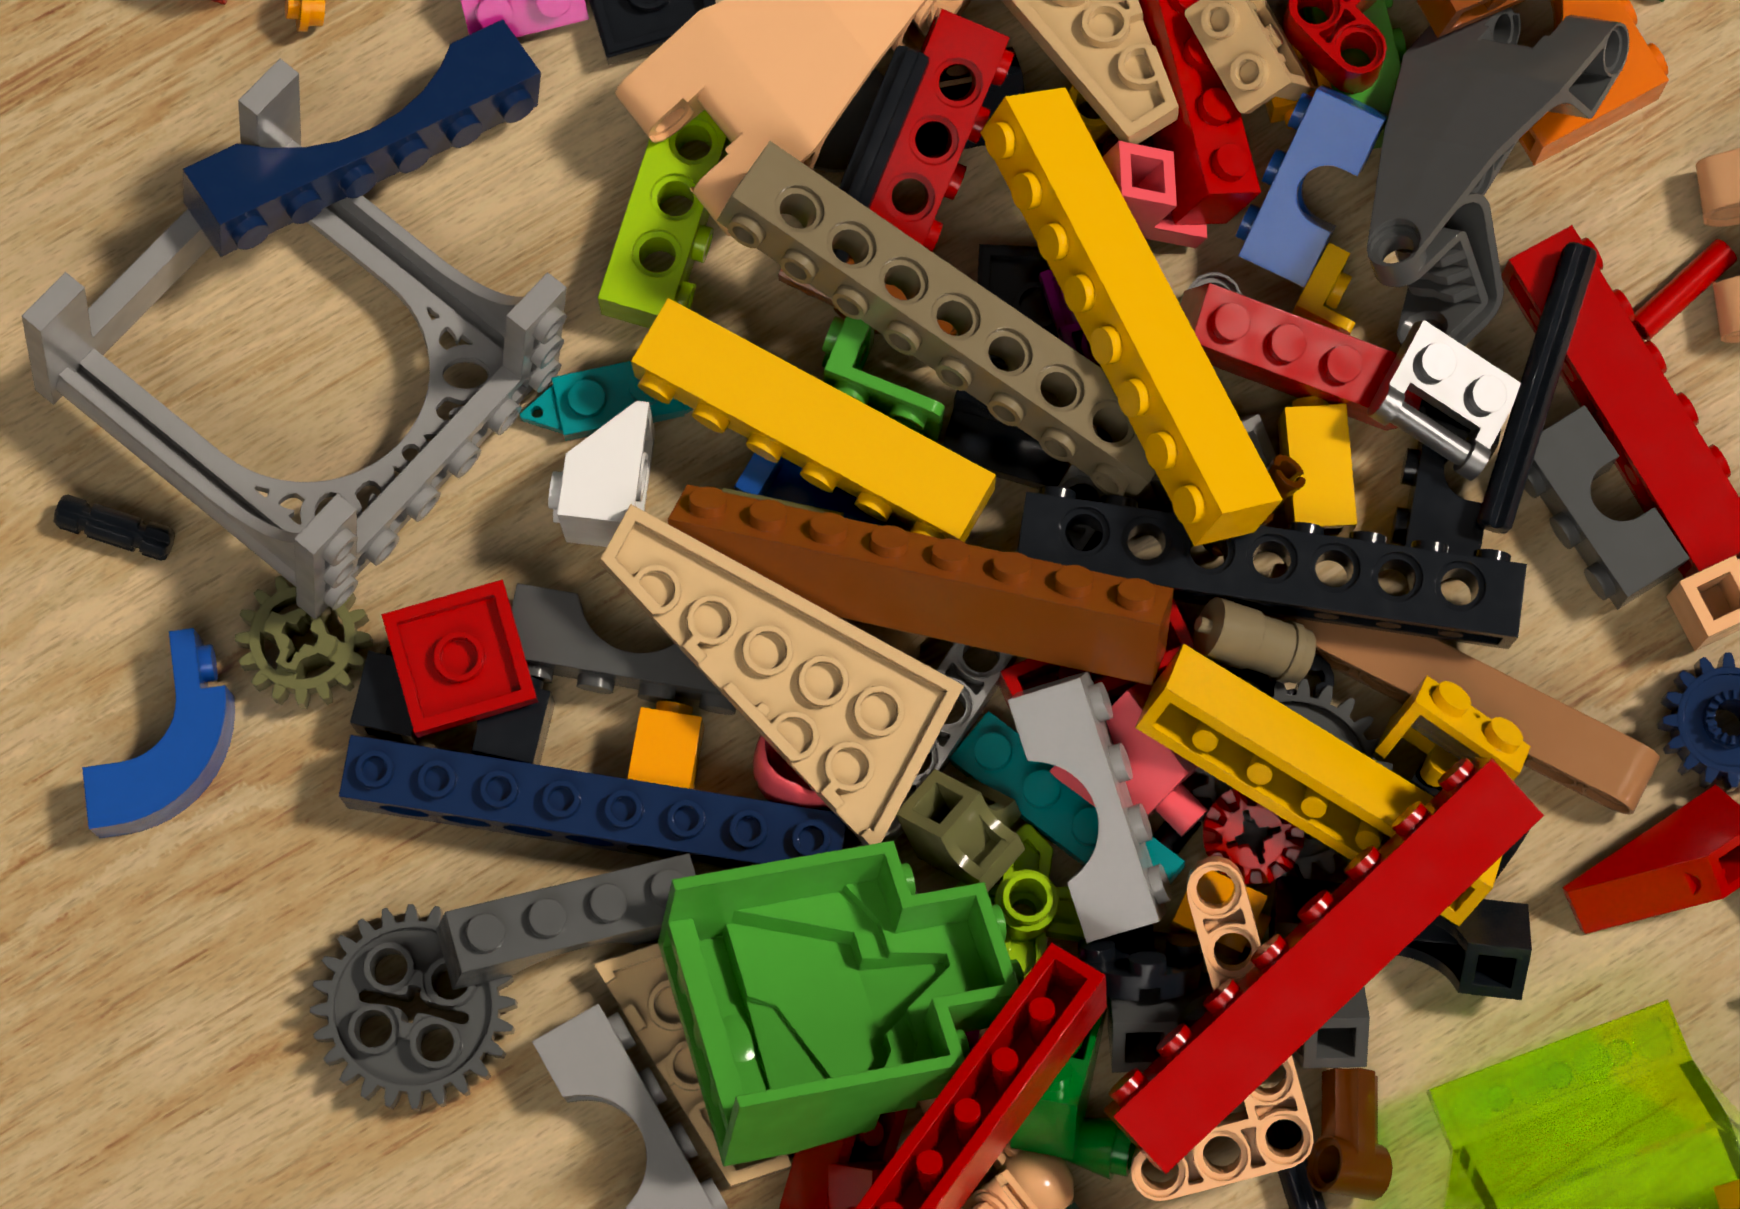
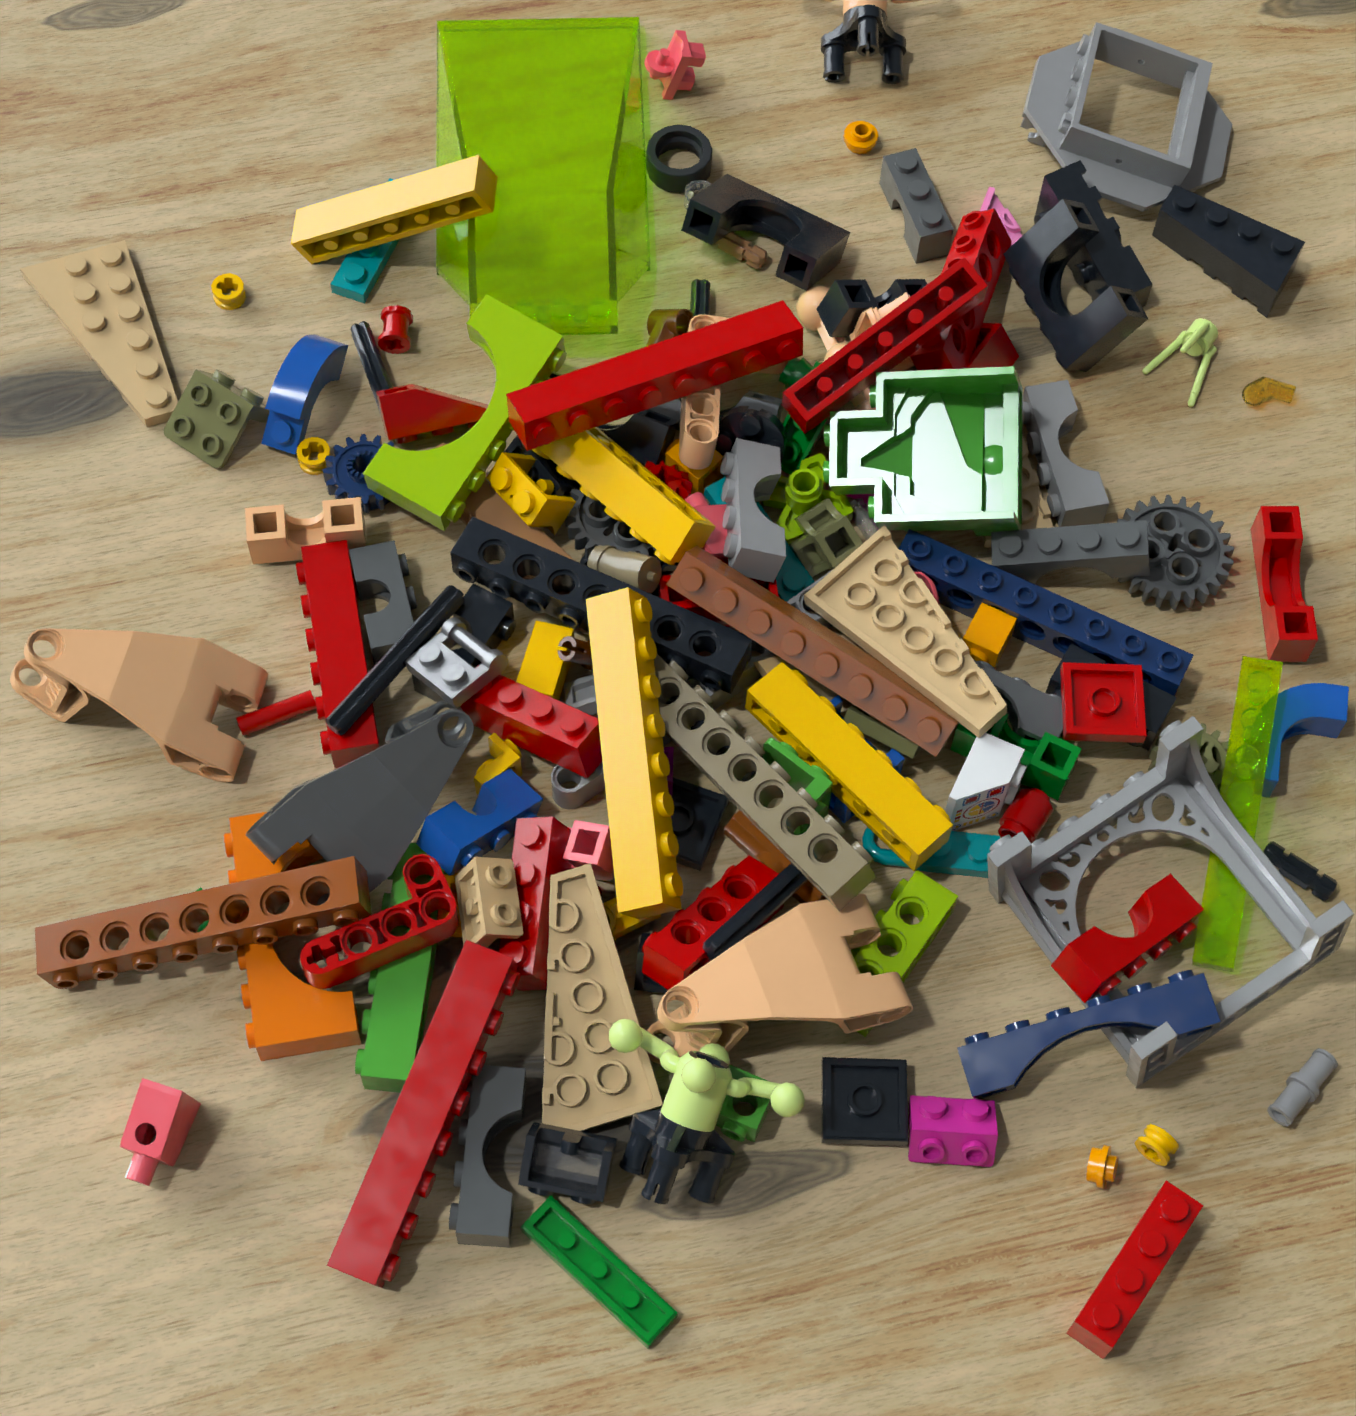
camera: 165 degrees left, 15 degrees down
none -> lime arch [363,294,567,531]
none -> green arch [950,713,1082,801]
none -> red brick [998,788,1053,843]
none -> red arch [1051,873,1204,1003]
none -> yellow bush [1135,1124,1179,1166]
none -> clear neon green plate [1192,656,1283,972]
none -> red arch [1250,506,1318,662]
none -> light grey pin [1267,1048,1338,1127]

